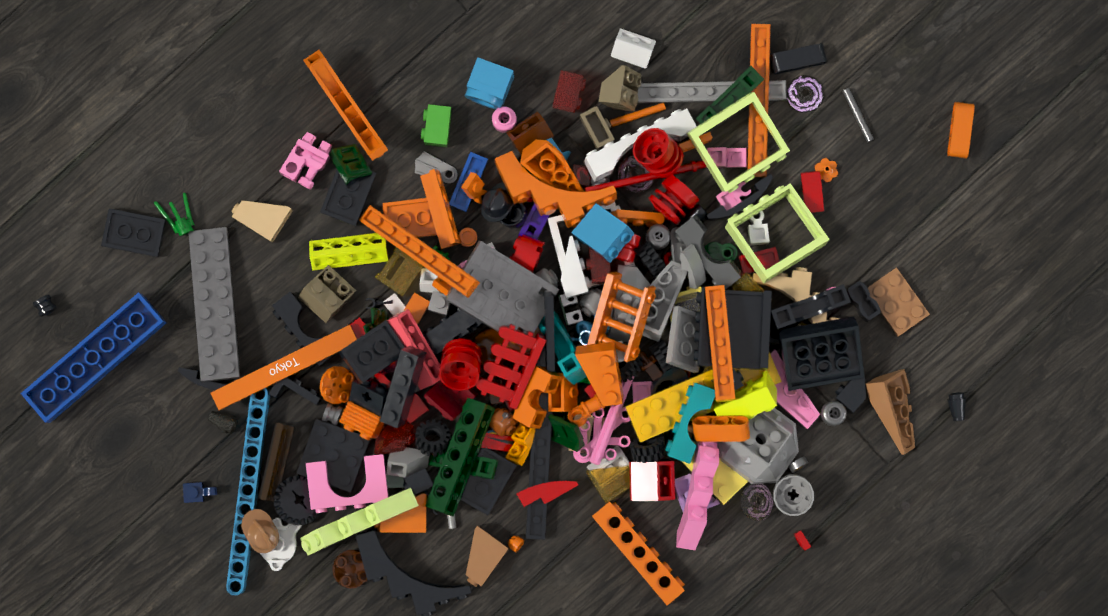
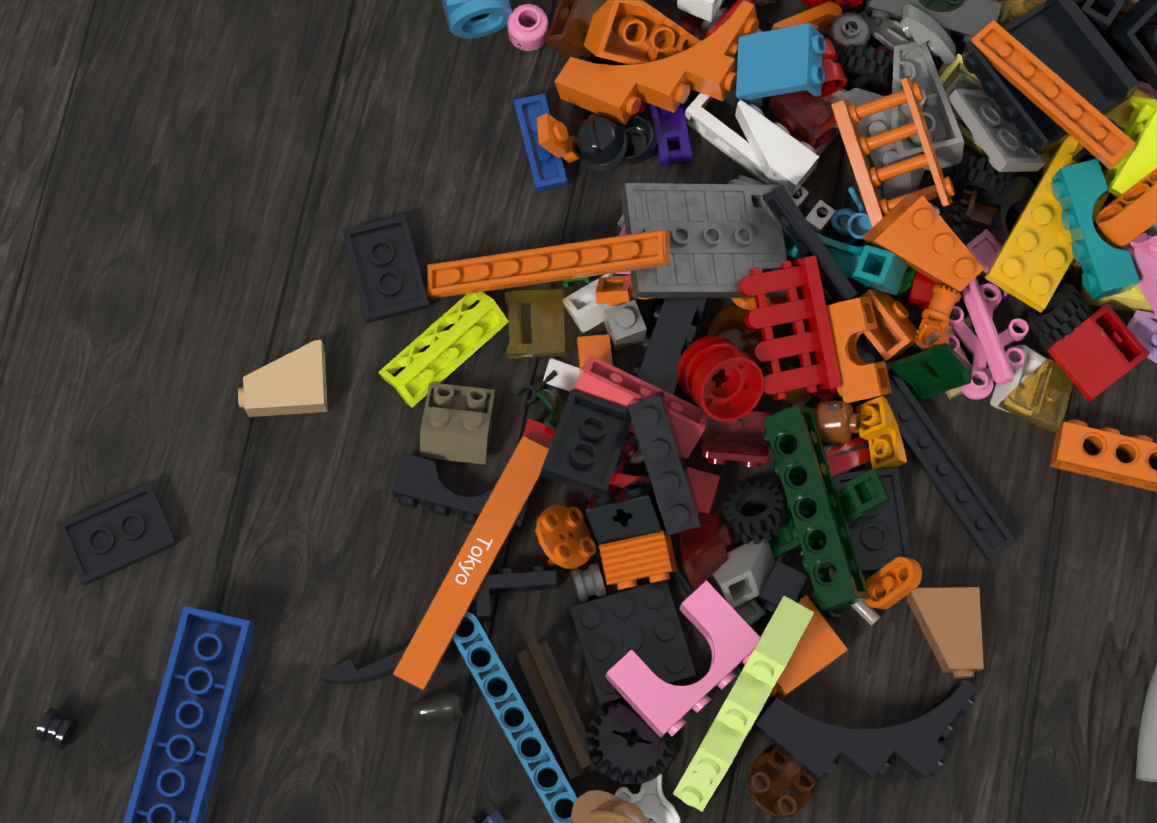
camera: 40 degrees left, 10 degrees down
green plant [154,193,195,236] -> none
flat silver plate [189,227,240,382] -> none
bright pink hips [279,132,332,190] -> none
orange arch [303,50,388,161] -> none
dark green piece [330,144,372,185] -> none
orange tile [383,198,437,242] -> none
light grey piece [415,151,458,183] -> none
orange fence [420,169,461,249] -> none
bright green brick [421,104,452,147] -> none
orange plate [459,228,477,247] -> none
orange hinge [508,536,525,553] -> none
red brick [509,234,545,273] -> none
red slope [517,481,578,507] -> none
light grey head [580,288,602,317] -> none
none -> orange plate [864,557,922,609]

